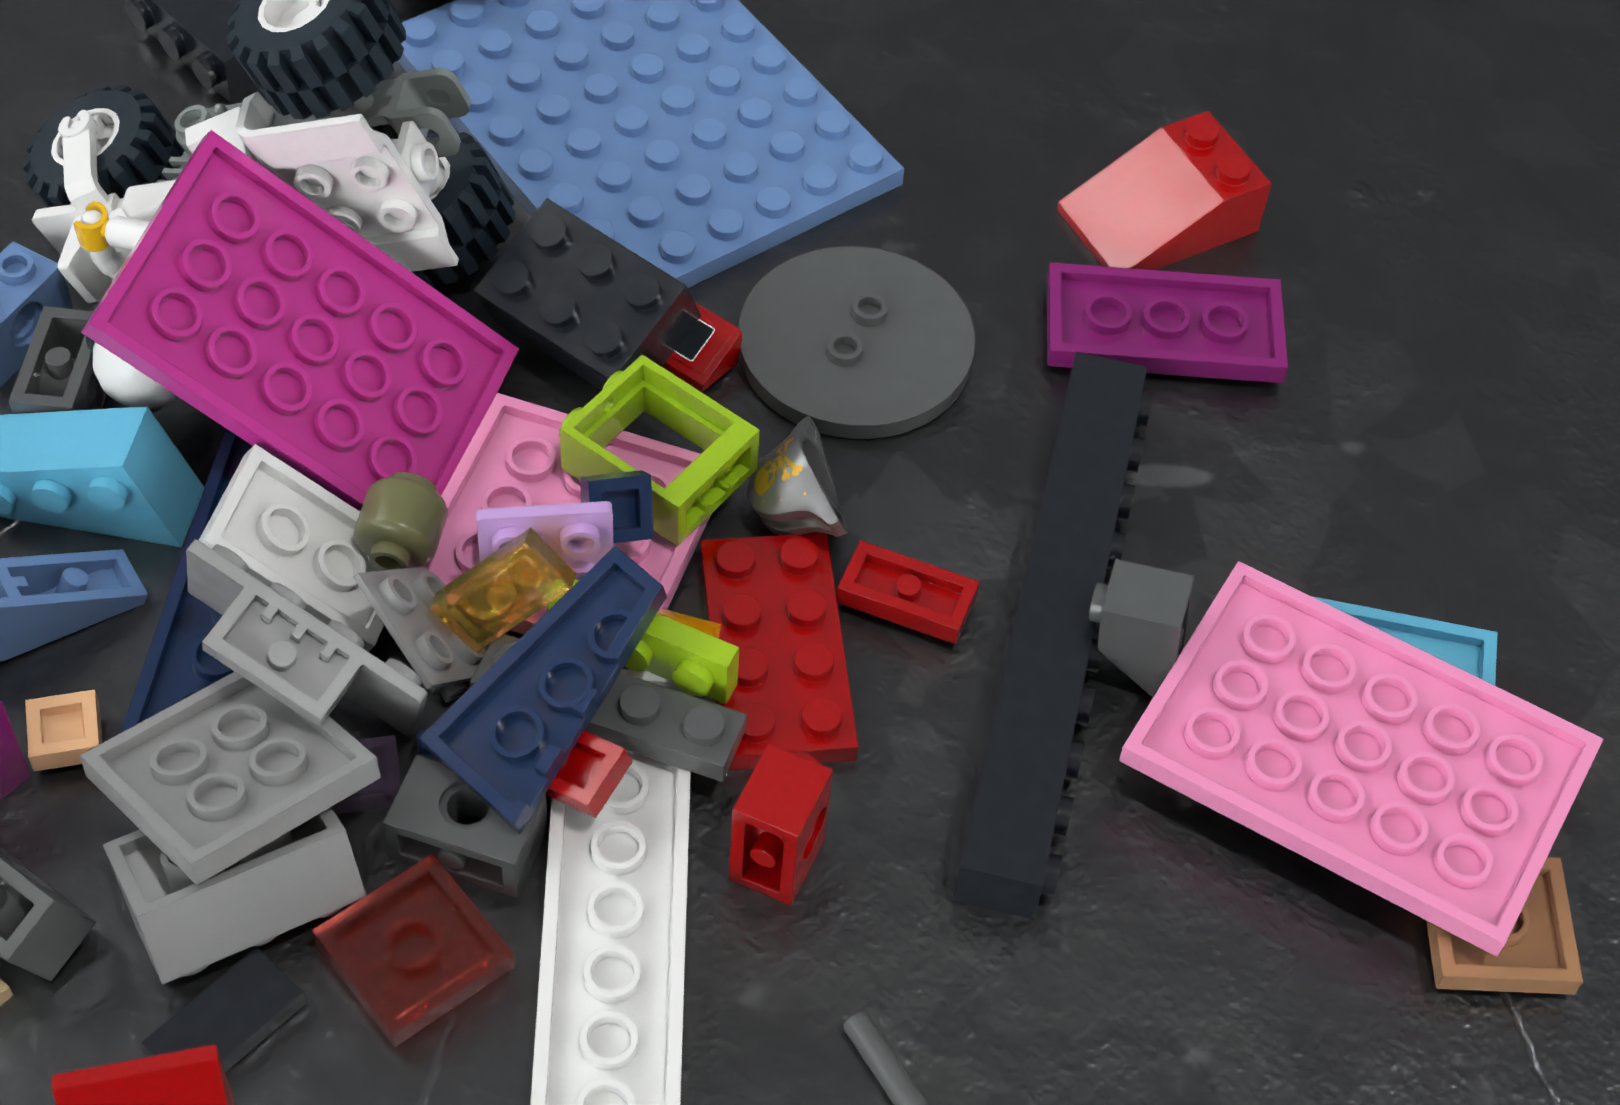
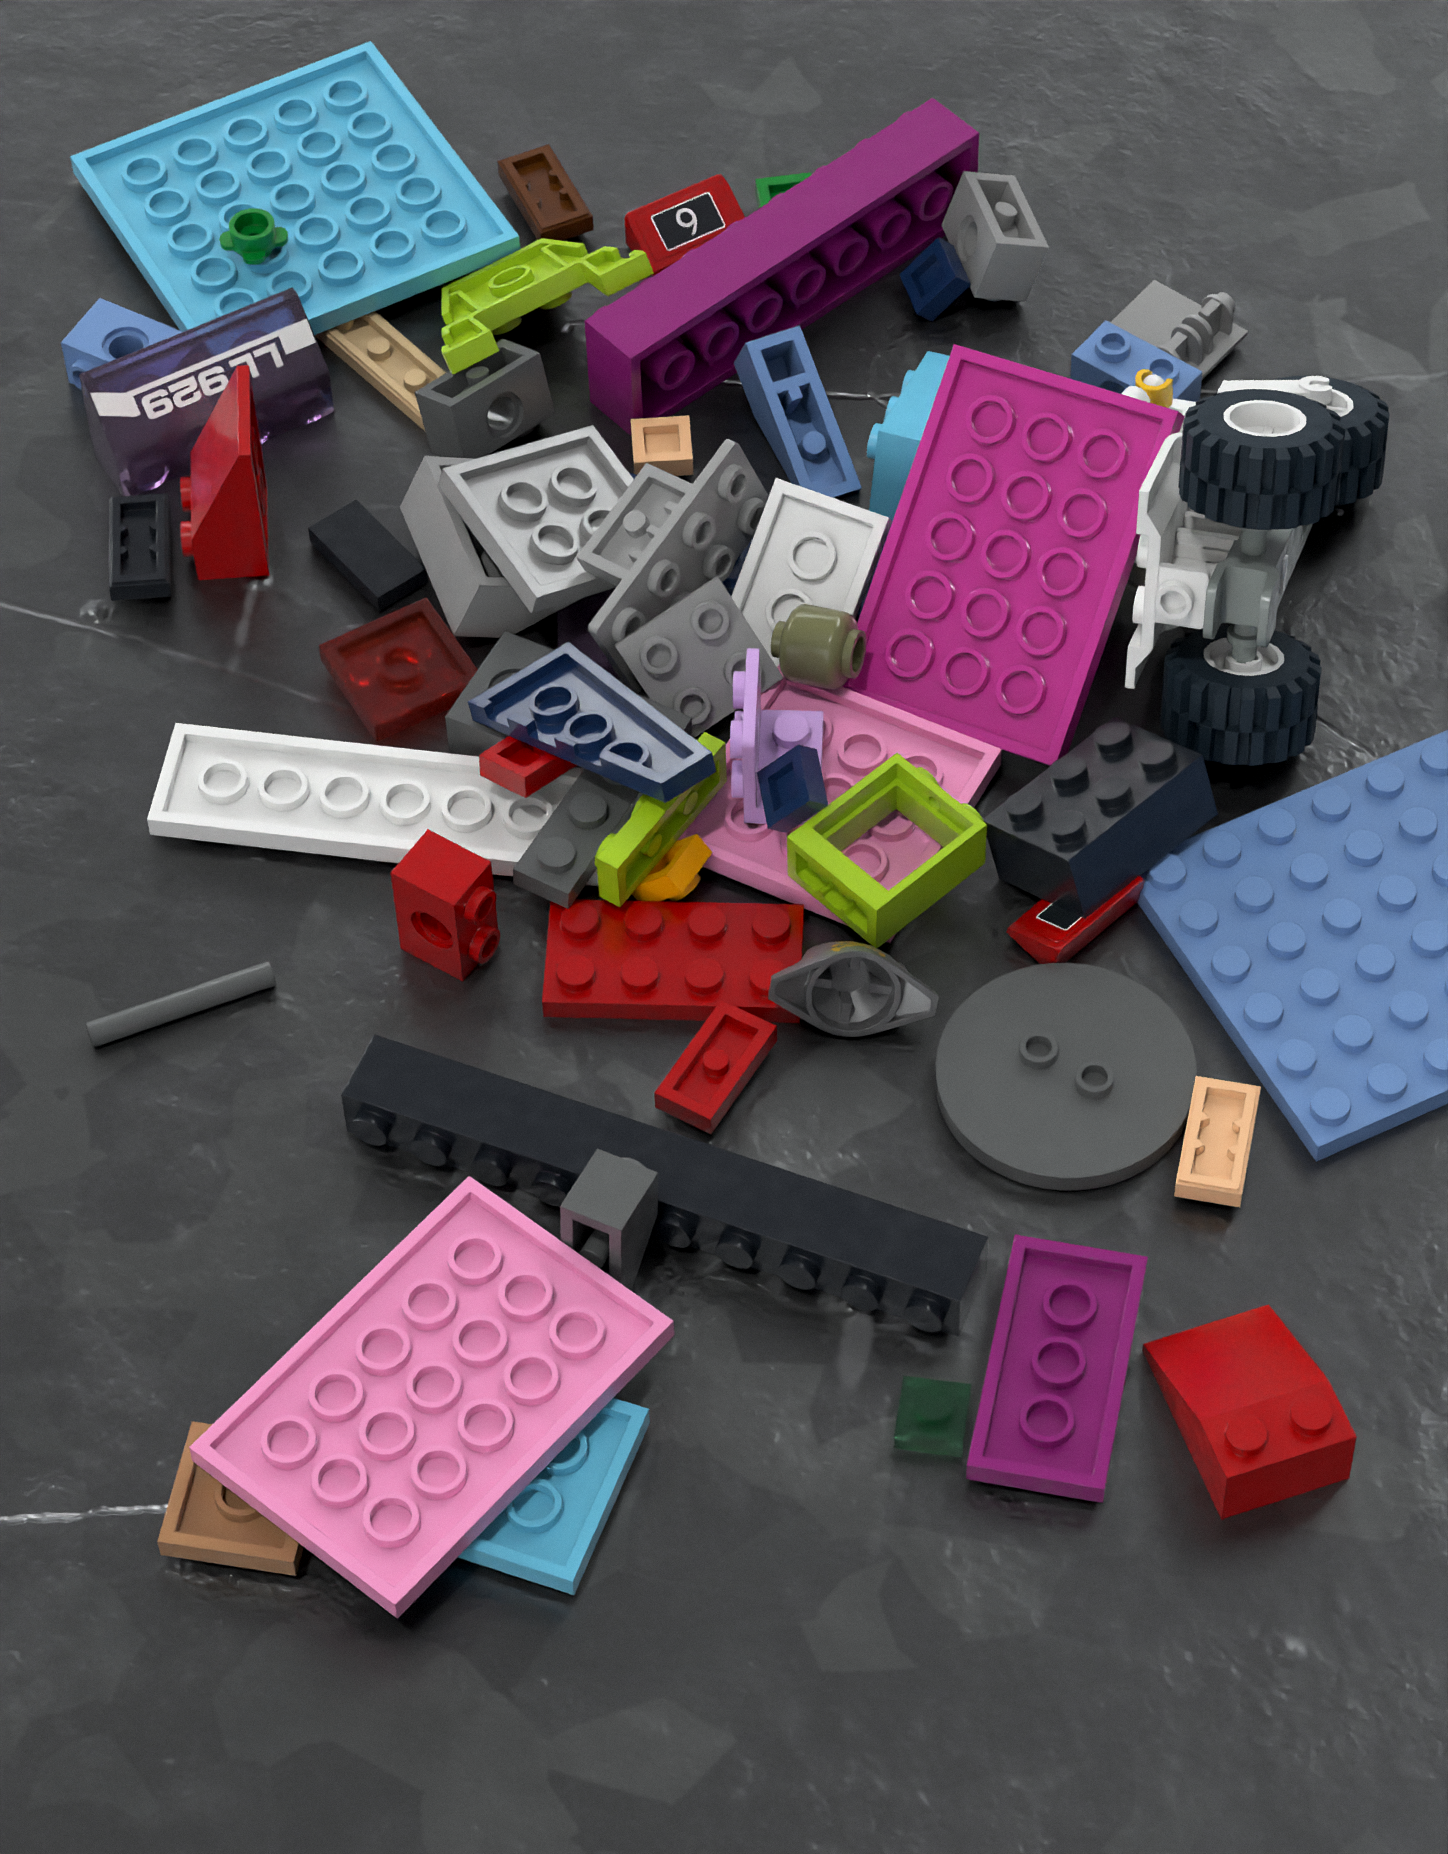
camera: 105 degrees right, 0 degrees up
clear yellow plate [429,527,577,653] -> none
none -> clear green plate [894,1376,972,1457]
none -> light nougat plate [1174,1076,1261,1207]

